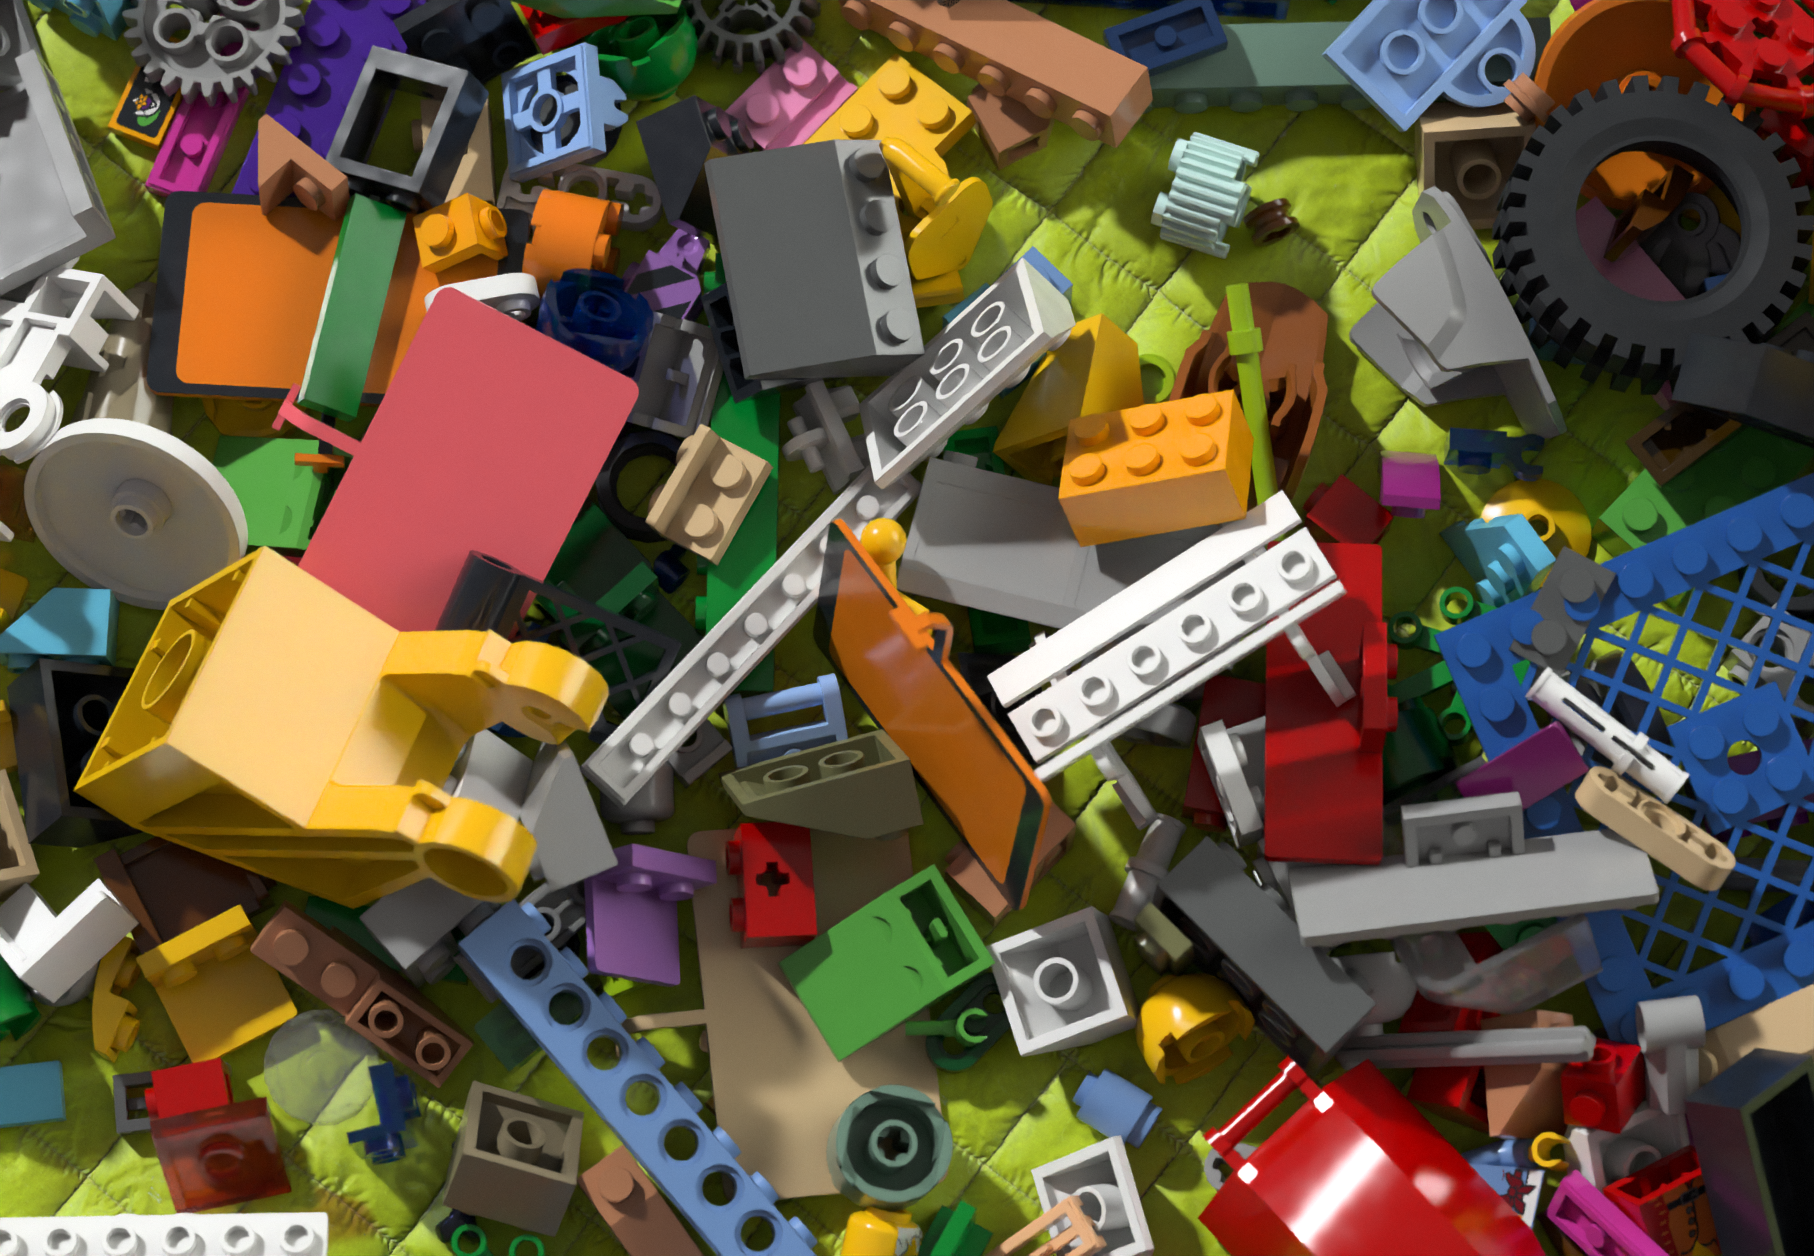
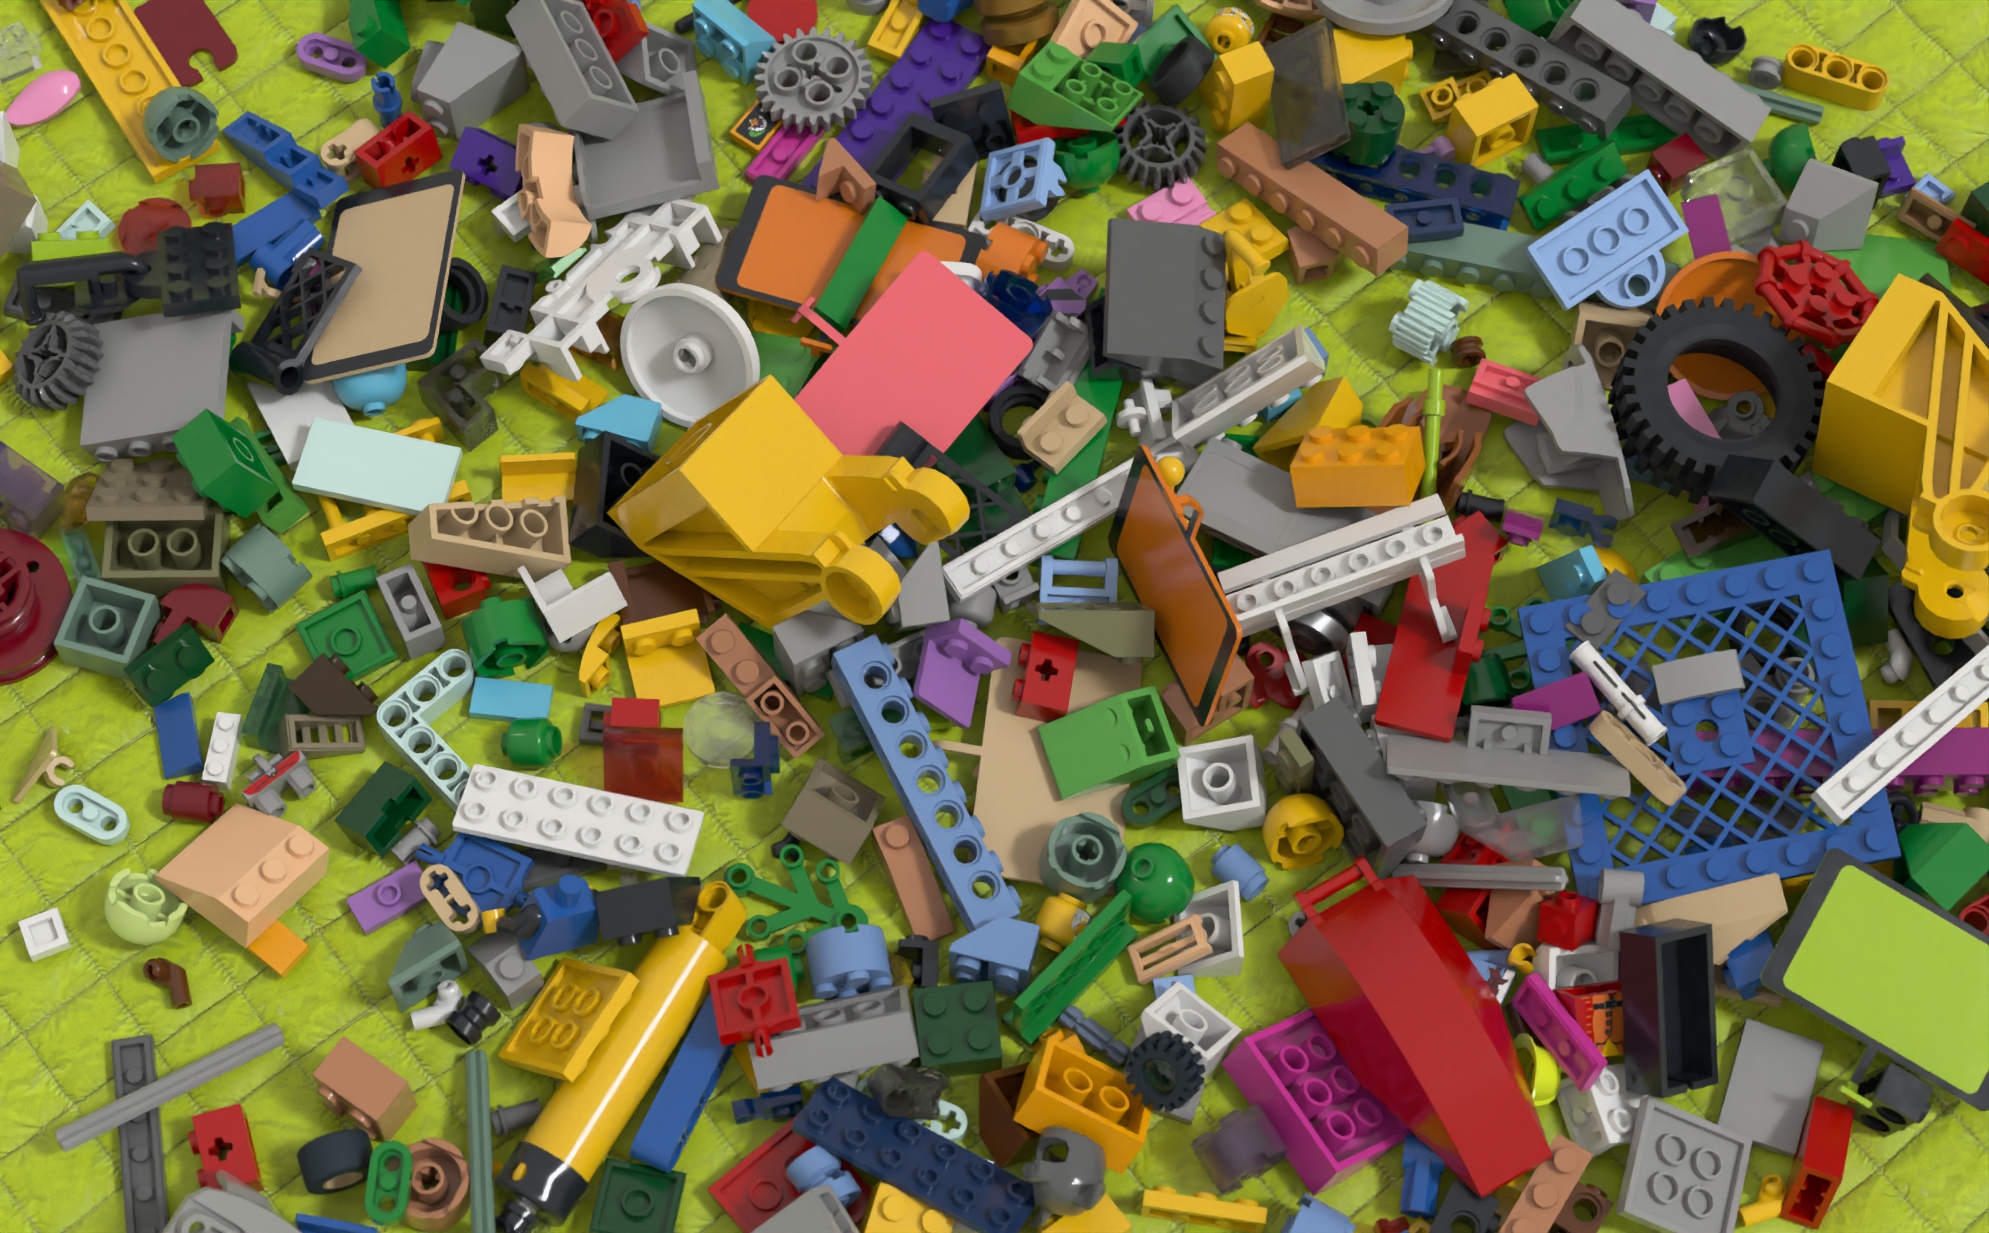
camera: 10 degrees right, 10 degrees down
light orange bracket [412,192,508,274] -> none
black slope [636,95,754,245] -> none
bright green hand [905,1008,988,1047] -> none
nougat plate [1503,72,1555,123] -> none
reddish brown slope [1604,164,1694,263] -> none
none -> green head [501,717,562,769]
none -> green cylinder [1114,842,1195,924]
none -> red plate [1245,642,1309,710]
none -> white plate [1302,650,1355,709]
none -> black pin [1455,489,1505,523]
none -> coral plate [1465,358,1542,427]
none -> light grey slope [1652,649,1745,706]

